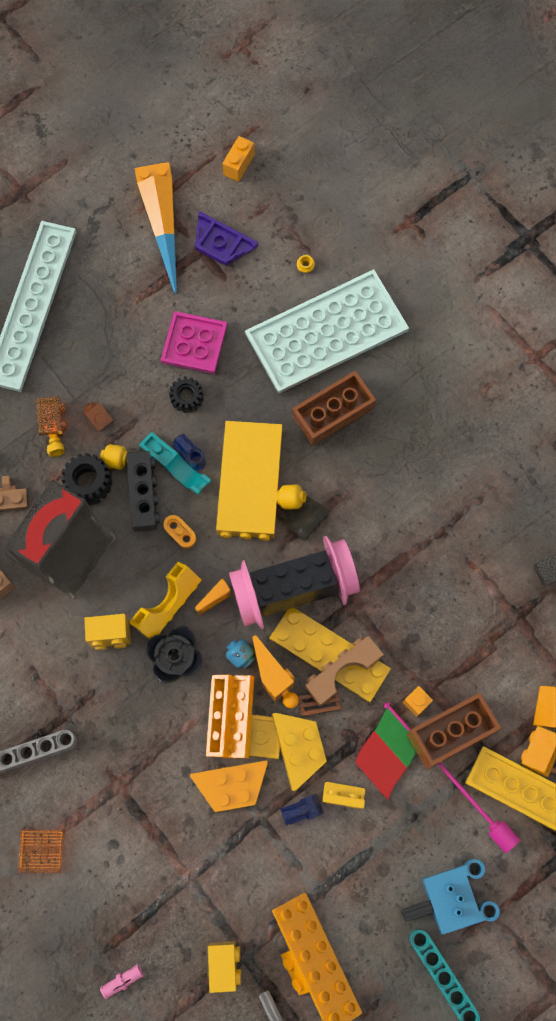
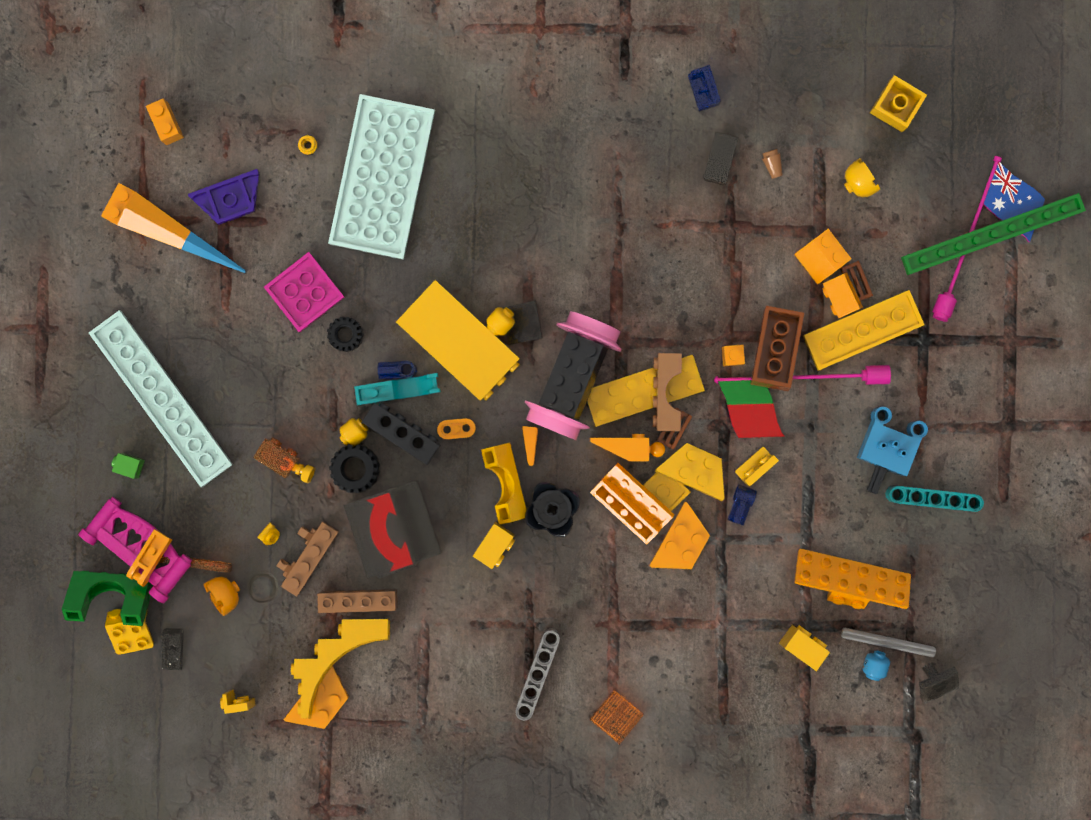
camera: 50 degrees left, 15 degrees up
dark orange bracket [82,401,113,432] -> none
bright pink pin [100,964,144,1000] -> none
dark azure head [226,639,255,669] -> none
dark orange brick [292,370,376,446] -> none

